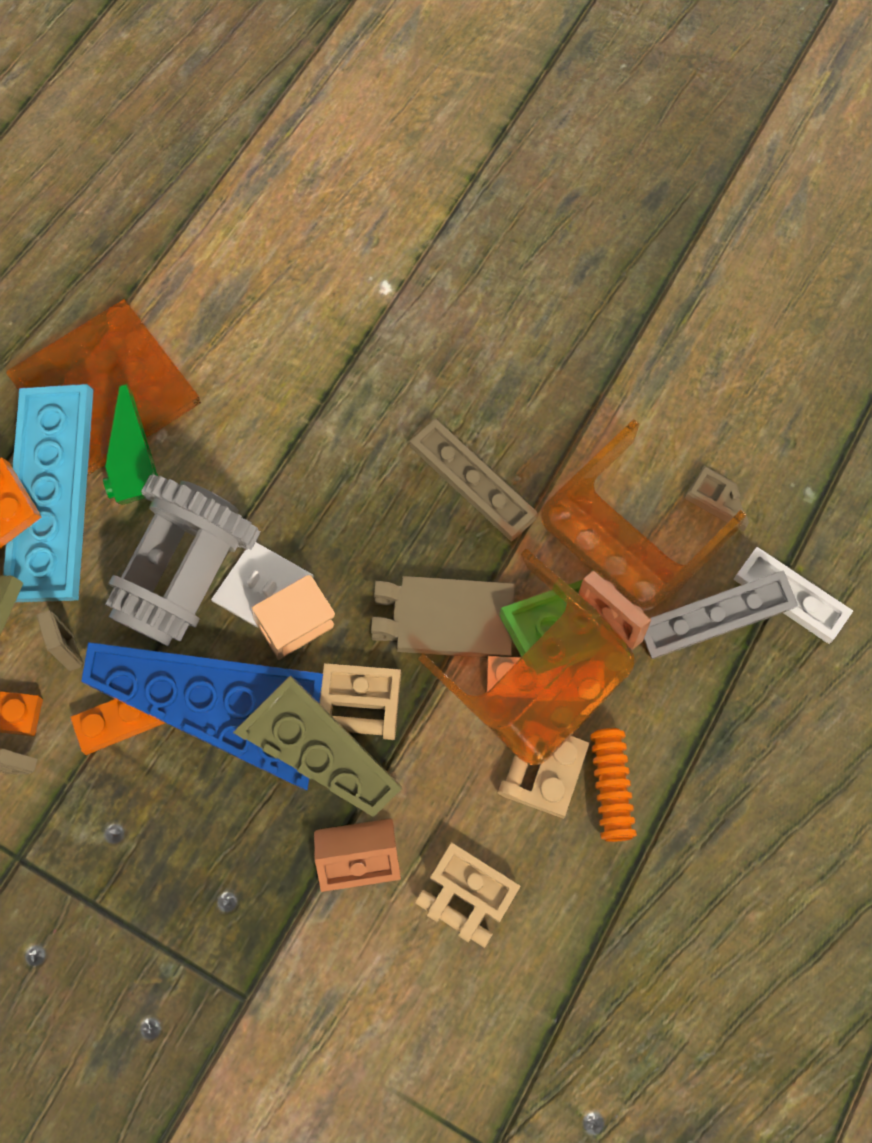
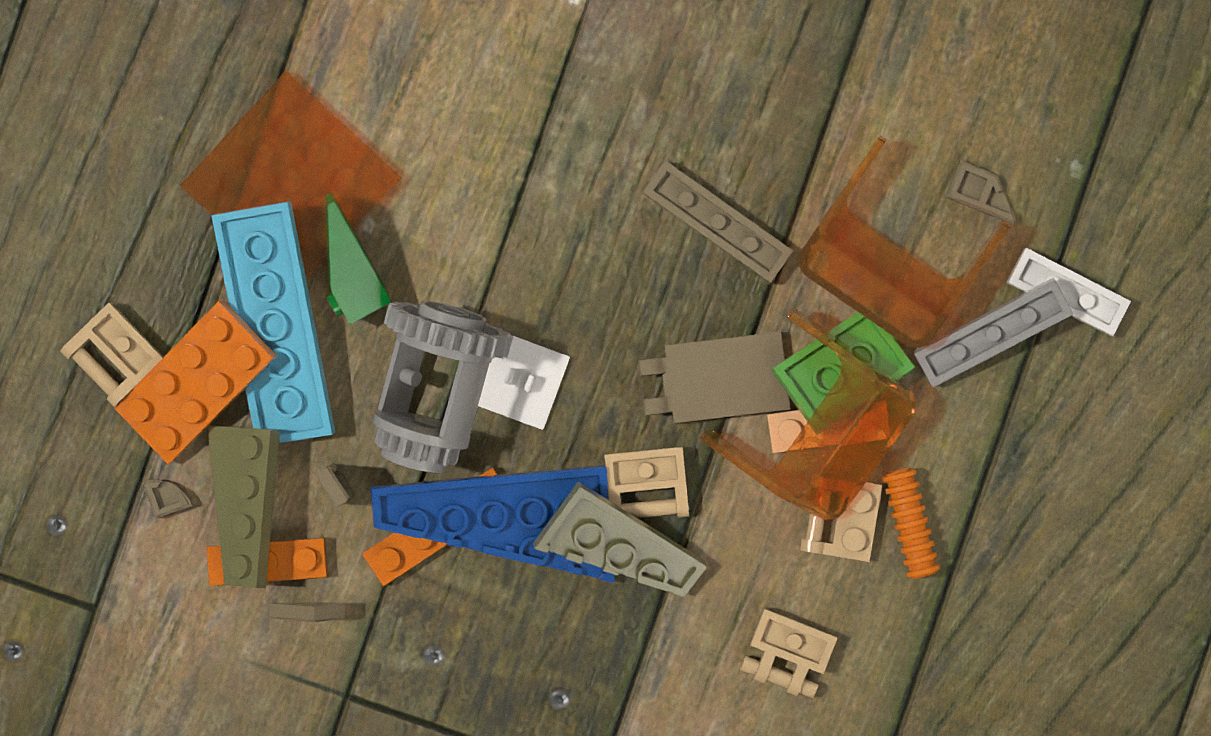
camera: 10 degrees left, 20 degrees up
light nougat piece [251,575,335,660] -> none
nougat panel [314,819,401,892] -> none
nougat plate [576,571,651,650] -> none

